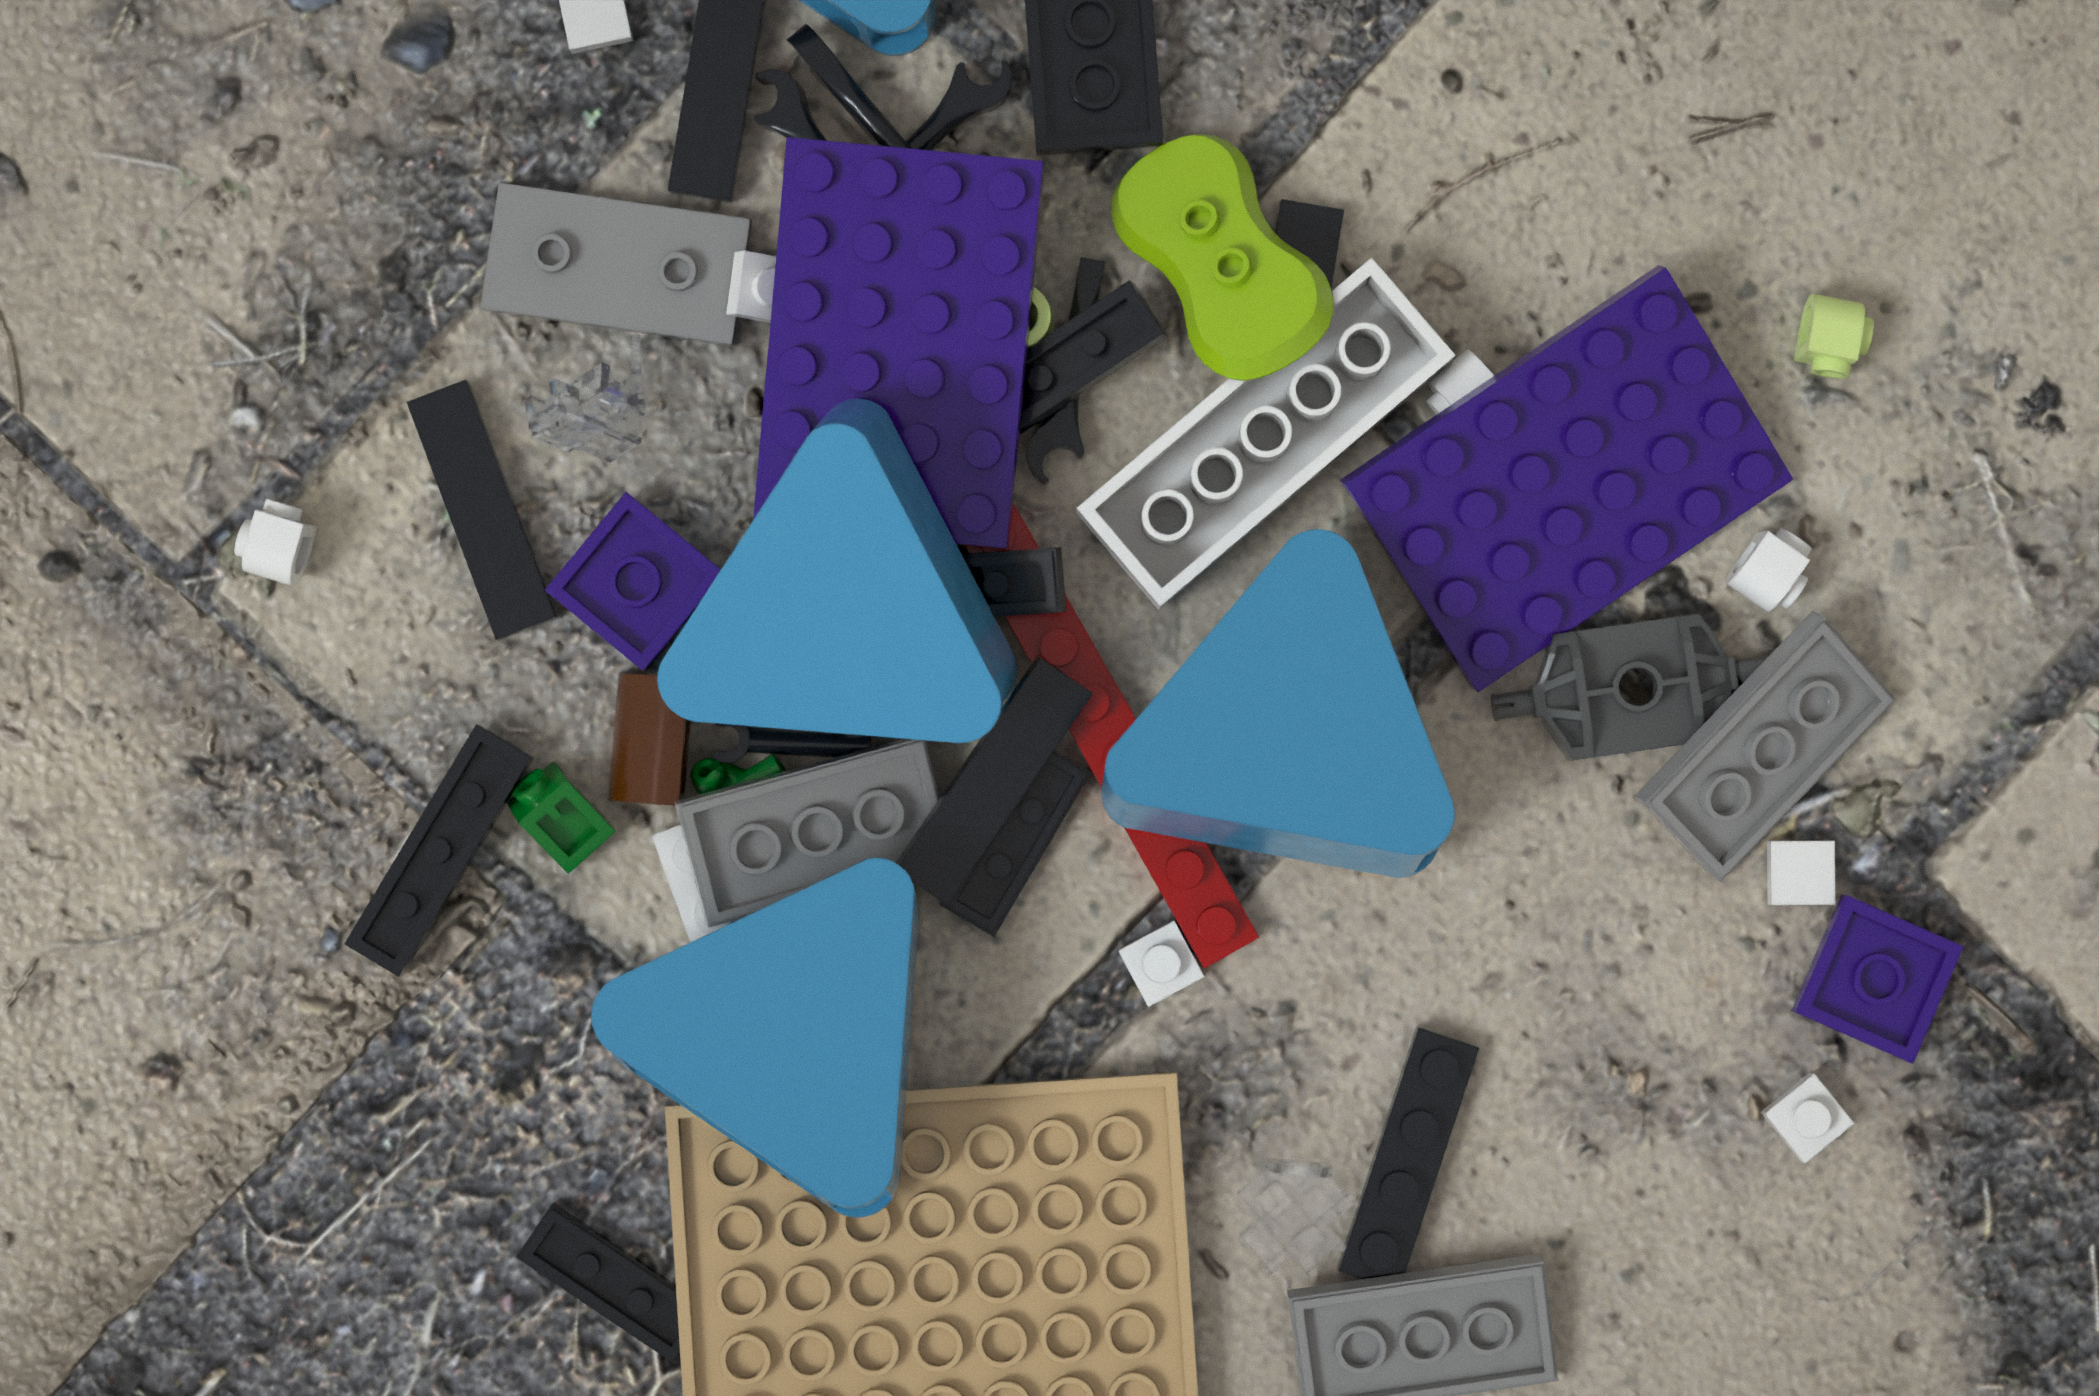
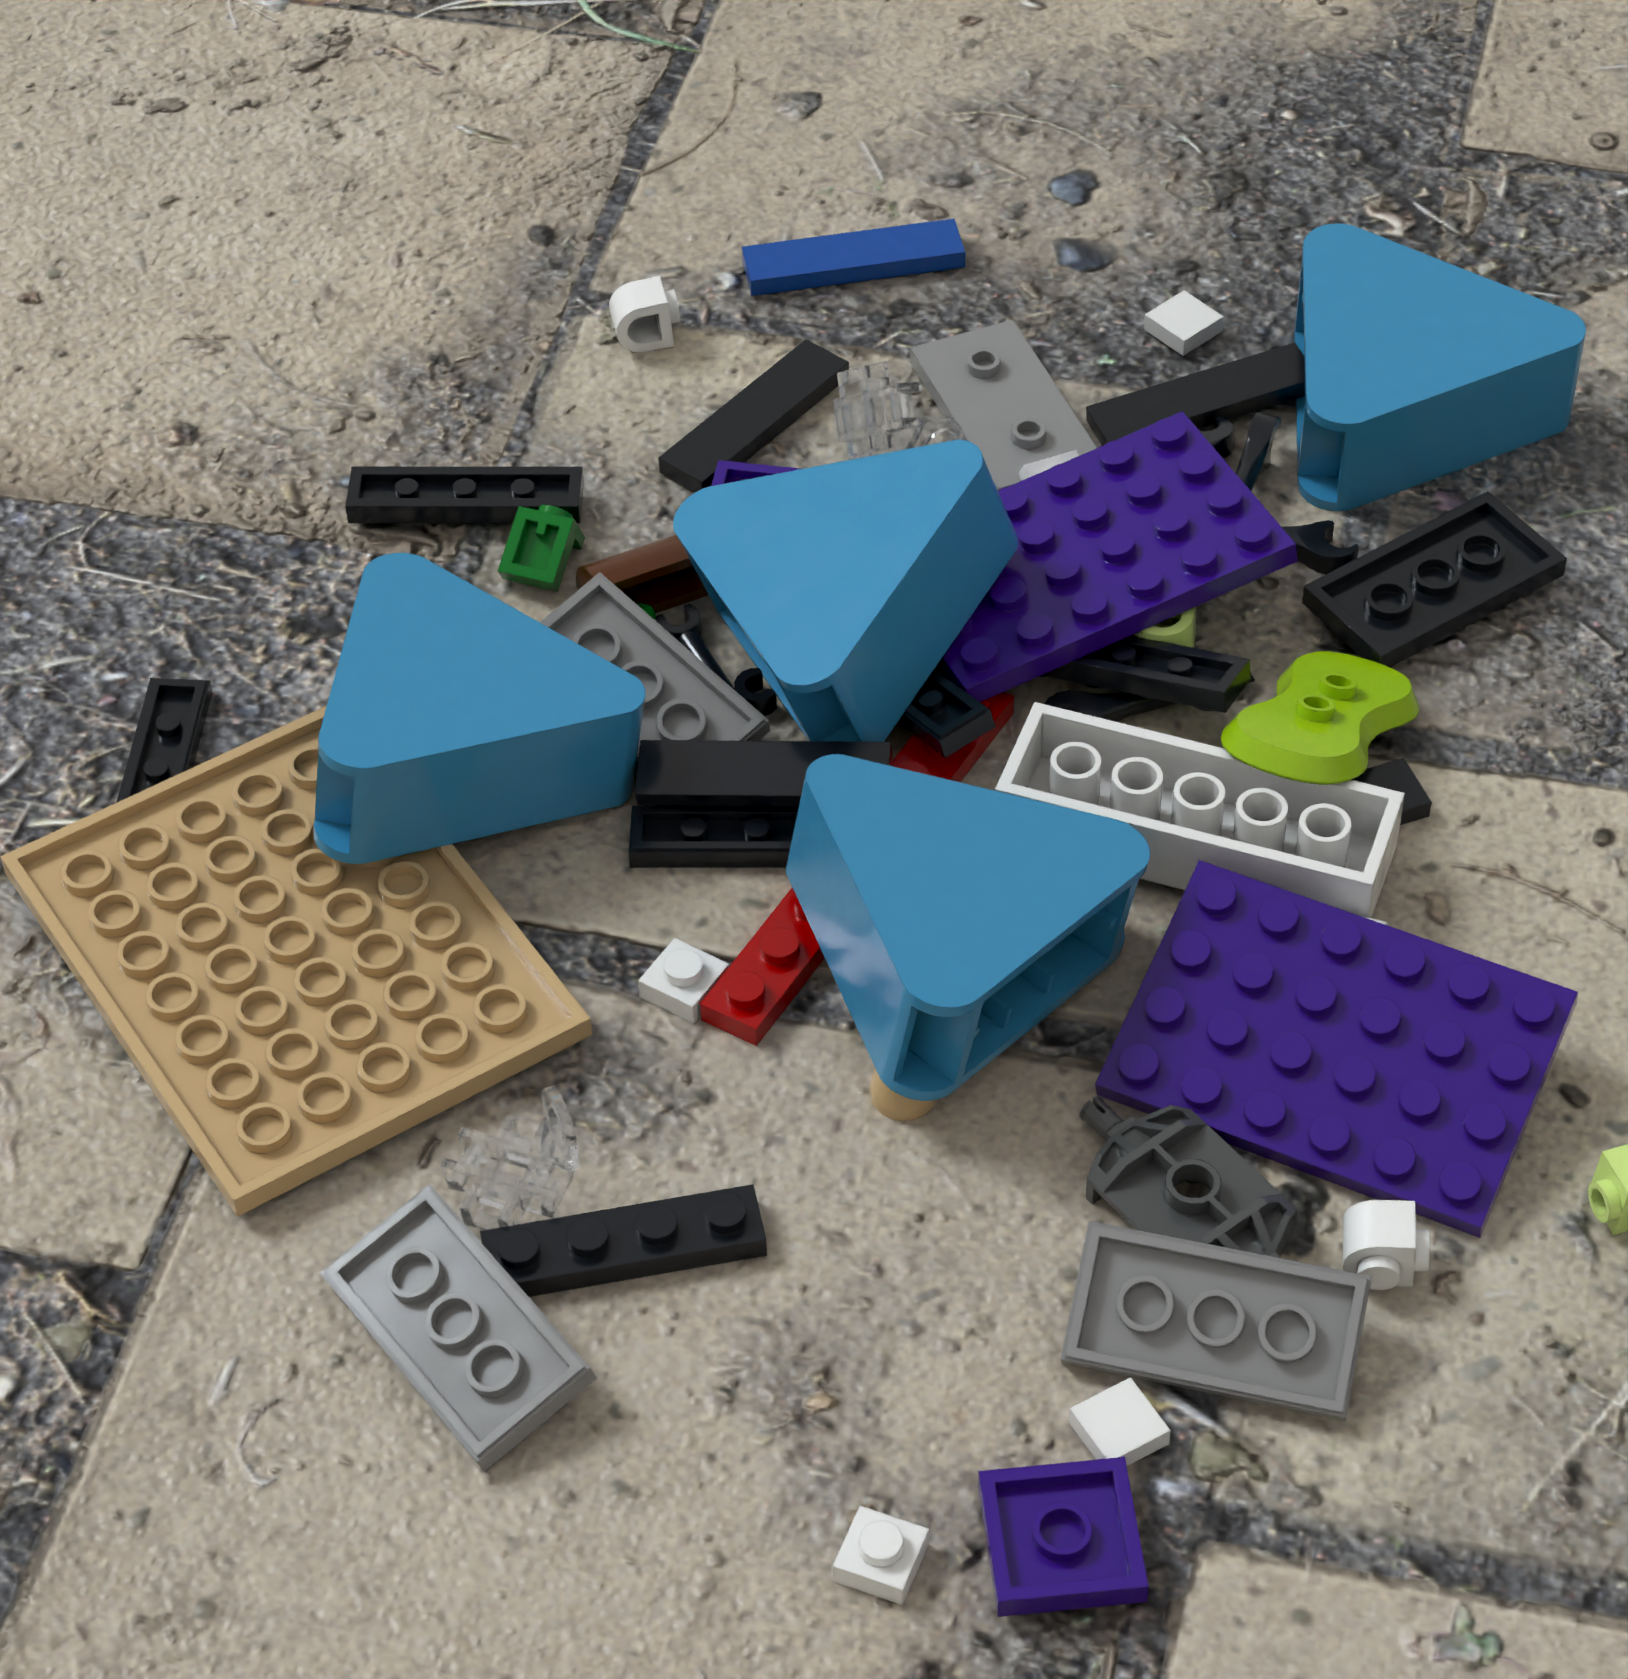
camera: 65 degrees right, 40 degrees down
none -> blue tile [741,219,966,296]

